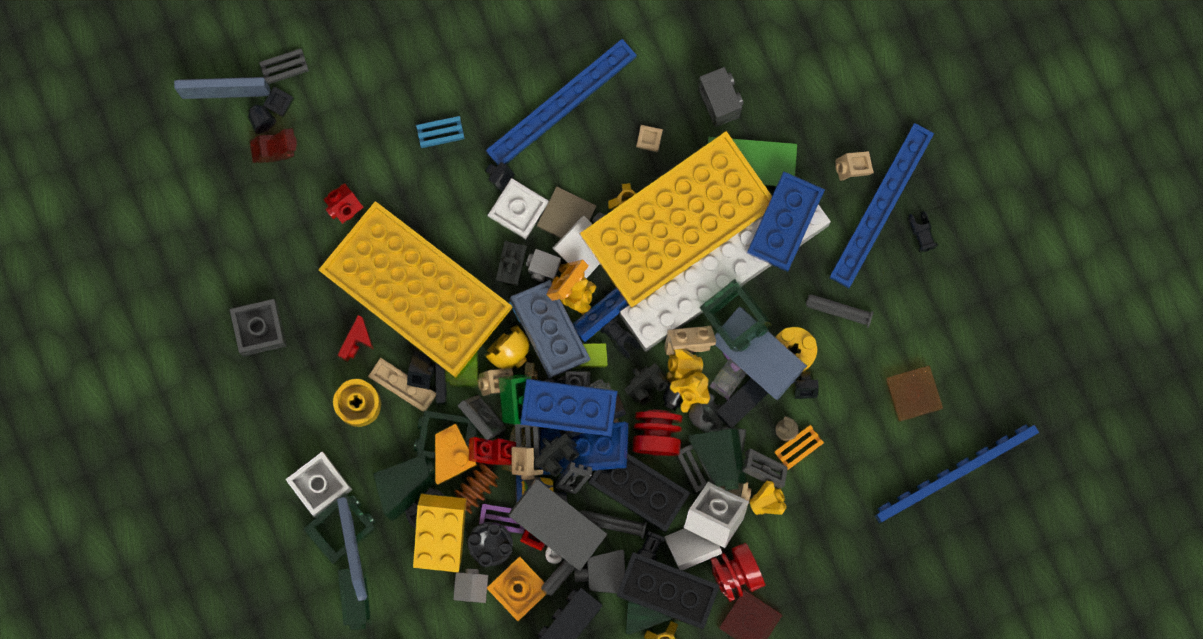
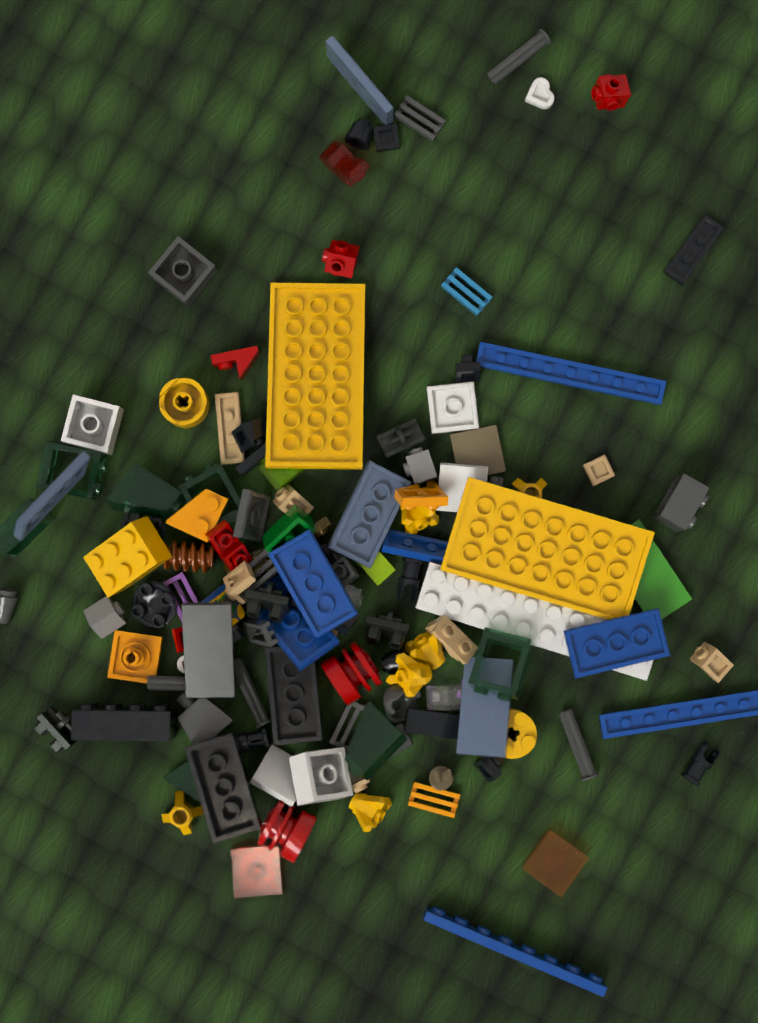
camera: 55 degrees right, 5 degrees up
yellow cylinder [484,325,529,369] -> none
dark grey tile [742,449,788,489] -> none

